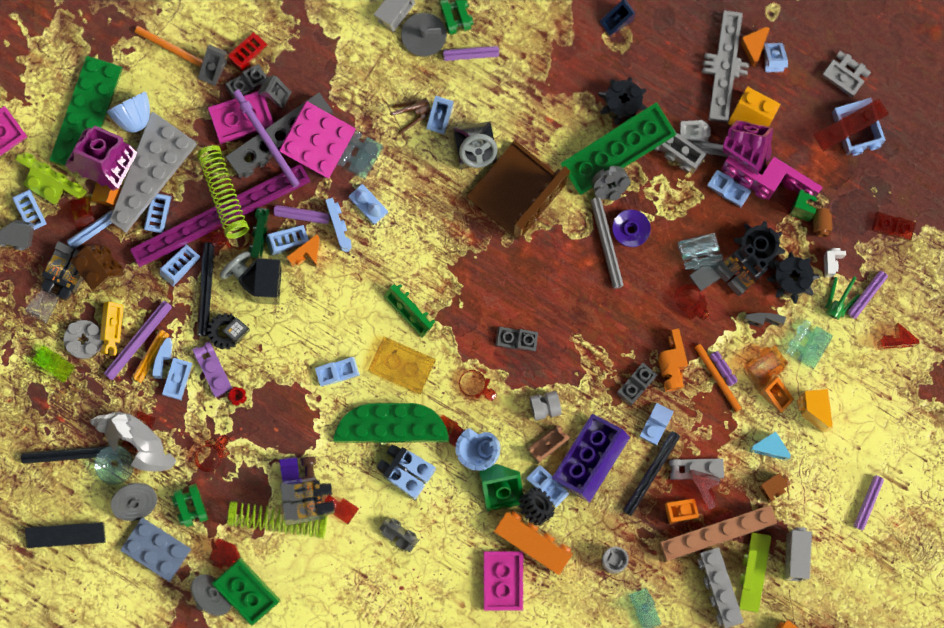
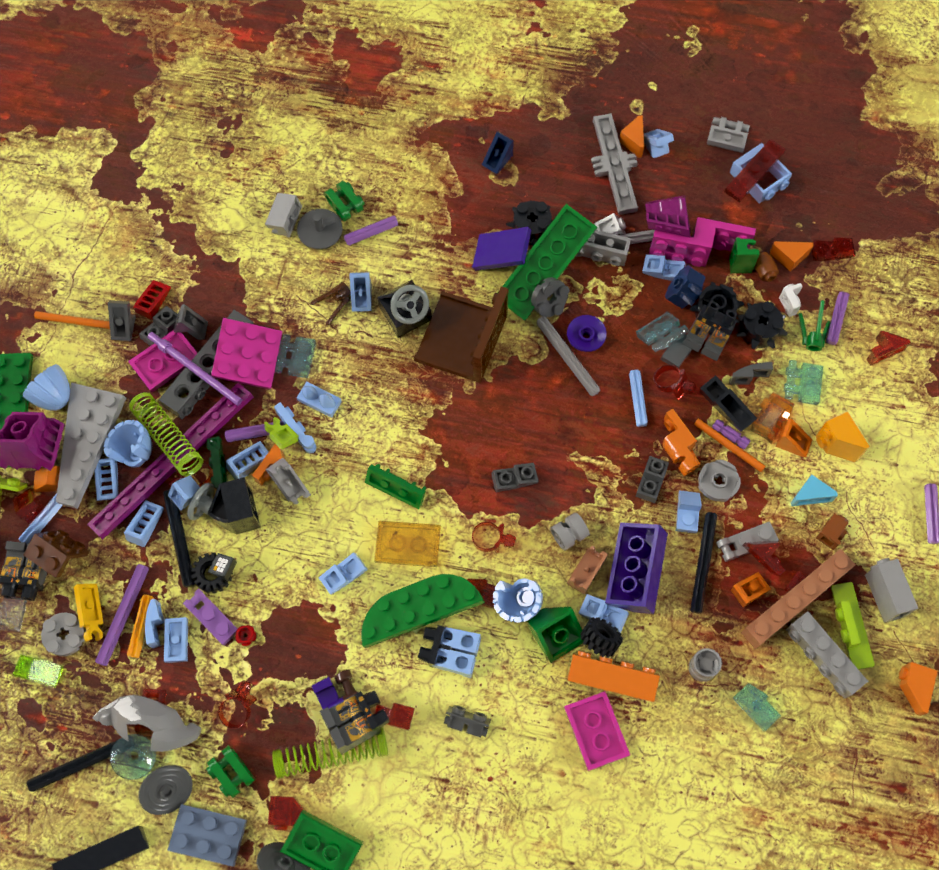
camera: 10 degrees left, 10 degrees down
light orange slope [728,86,781,127] -> none
none -> light blue hair [103,420,152,468]
none -> light blue slope [168,475,200,511]
none -> lime plate [264,417,299,450]
none -> light grey hinge [266,457,311,504]
none -> dark purple tile [472,227,531,271]
none -> light blue axle [629,370,648,427]
none -> dark blue hinge [665,265,705,309]
none -> light grey plate [698,460,741,502]
none -> black slope [699,375,757,432]
none -> orange slope [770,241,813,272]

